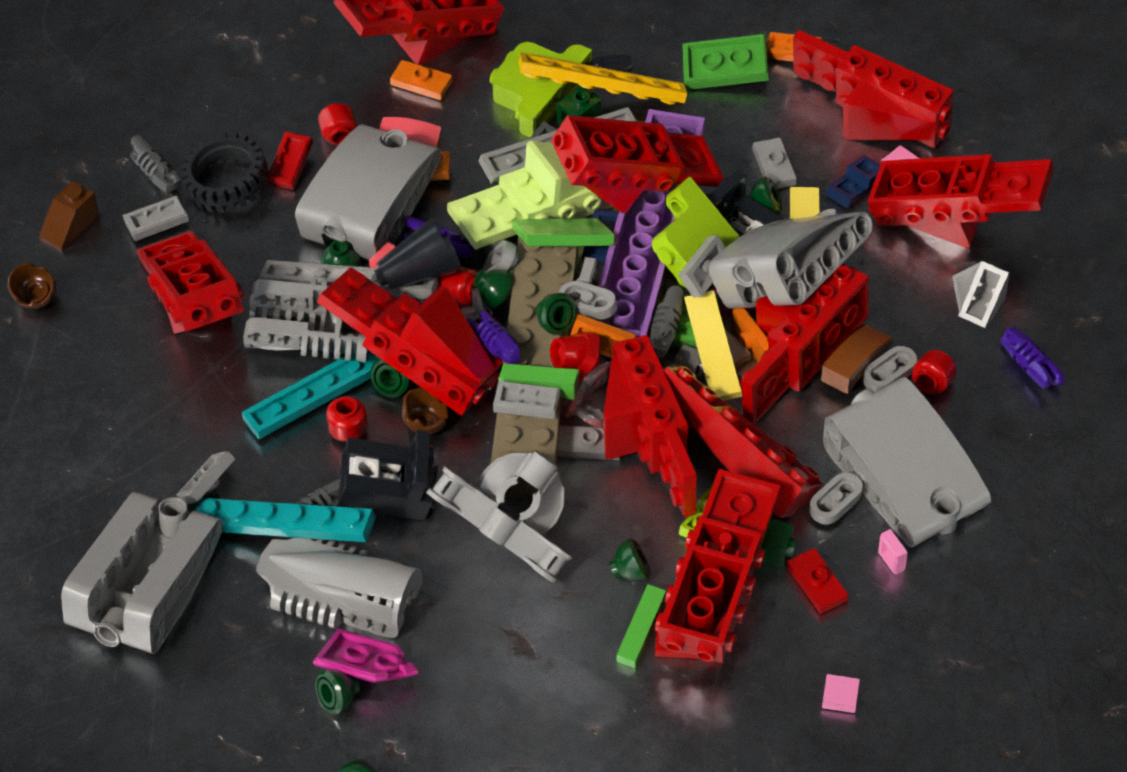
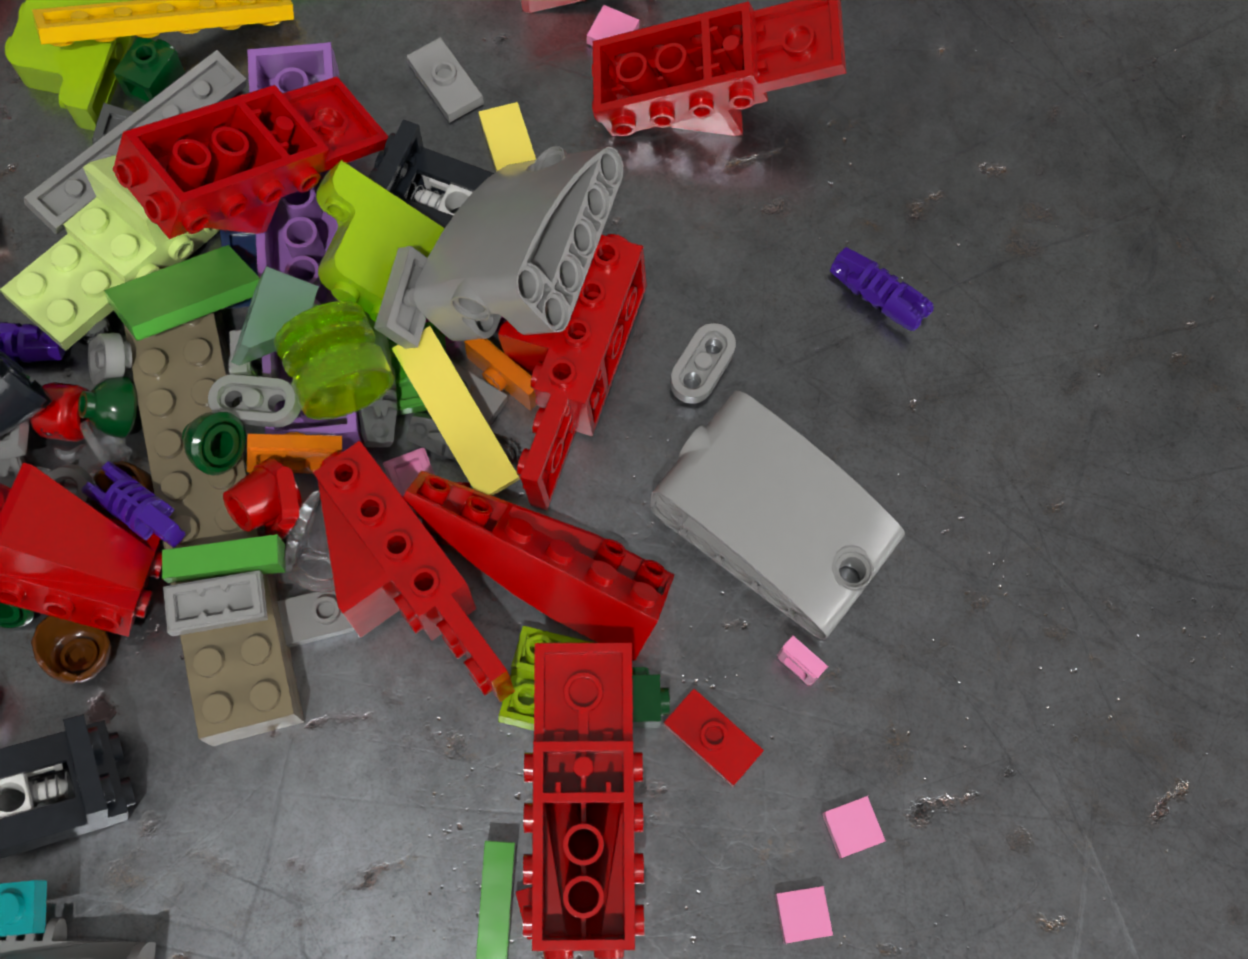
camera: 25 degrees left, 20 degrees up
light grey piece [426,450,574,583] -> none
dark green brick [609,538,651,581] -> none
dark green brick [747,176,782,215] -> none
light grey plate [810,472,863,524] -> none
dark orange slope [821,325,893,394] -> none
dark blue slope [826,155,880,209] -> none
red head [912,350,957,395] -> none
light grey slope [952,261,1010,328] -> none
none -> sand green slope [231,266,321,366]
none -> clear neon green wheel [273,301,395,420]
none -> bright pink tile [822,796,886,859]

